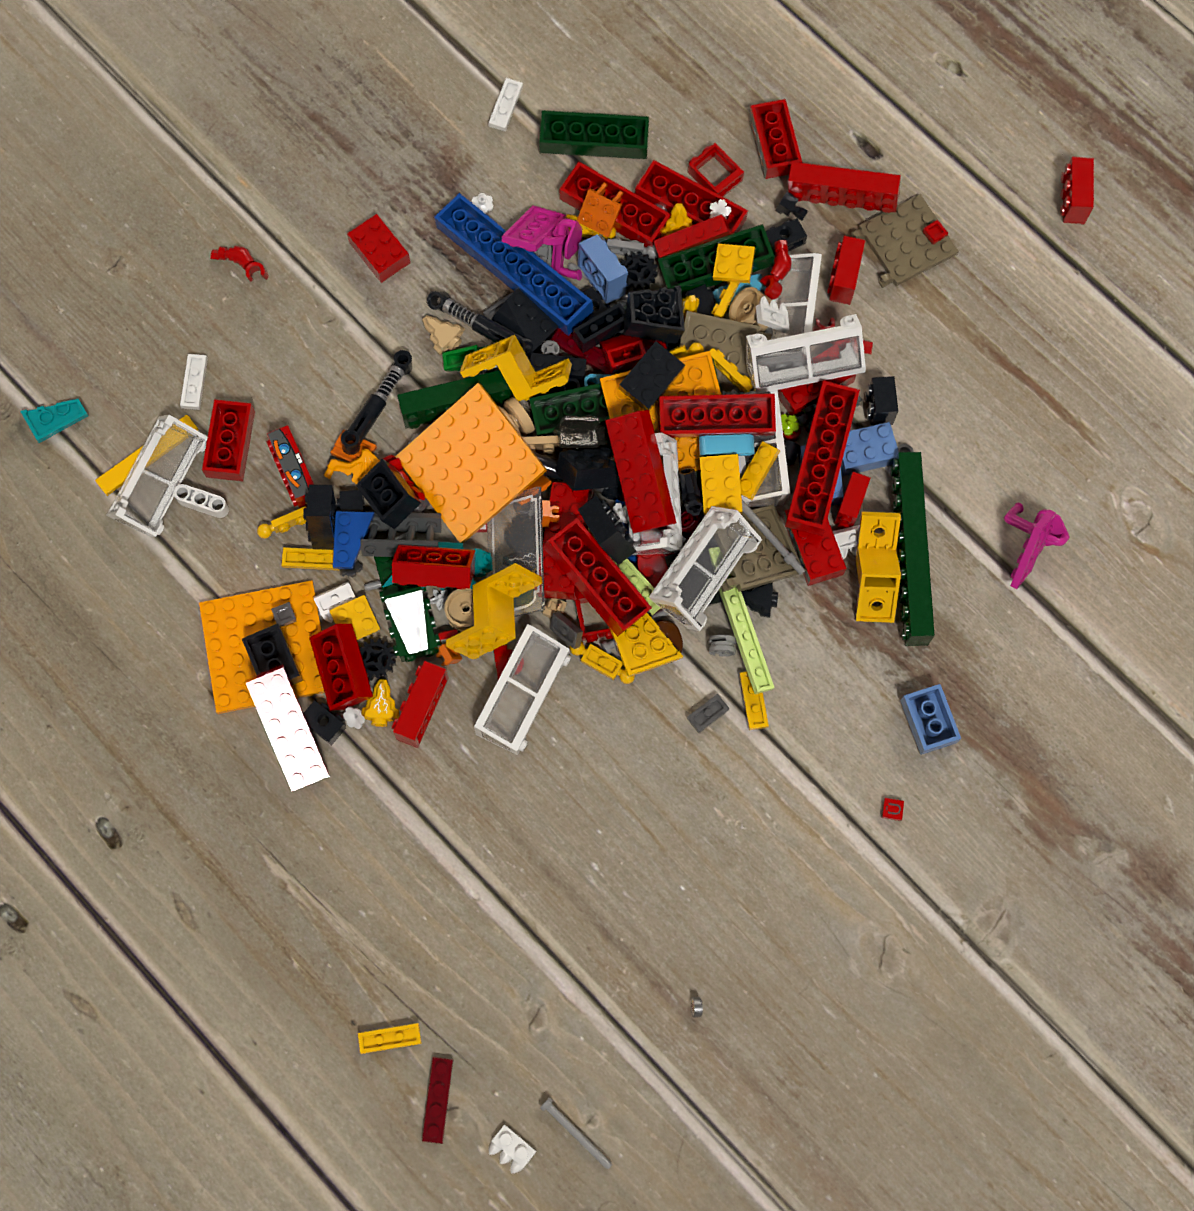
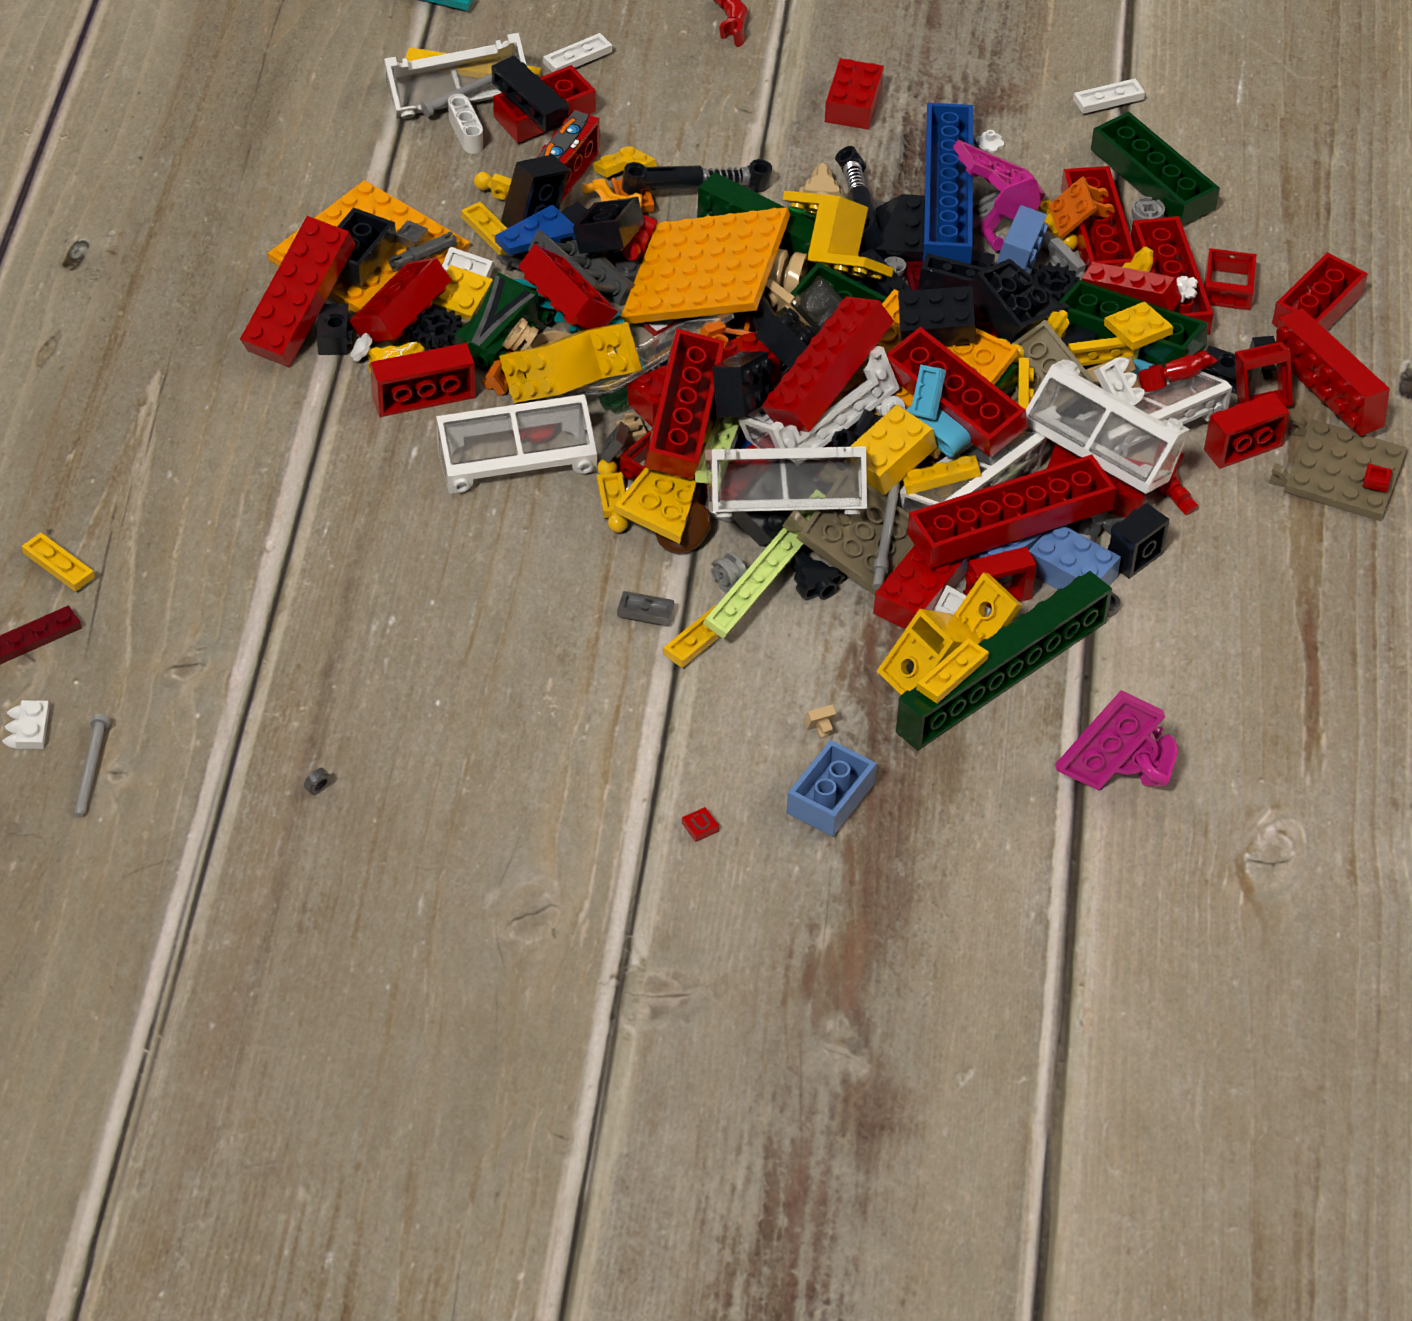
camera: 50 degrees right, 25 degrees down
none -> dark grey pin [388,232,457,272]
none -> light grey bar [421,73,492,117]
none -> black brick [491,55,569,133]
none -> tan wheel [502,318,539,352]
none -> yellow plate [593,146,657,178]
none -> tan tile [803,704,836,738]
none -> white plate [876,396,905,416]
none -> medium azure plate [910,364,946,420]
none -> yellow plate [916,638,989,704]
none -> light grey wheel [1130,197,1165,225]
none -> red window [1235,342,1293,406]

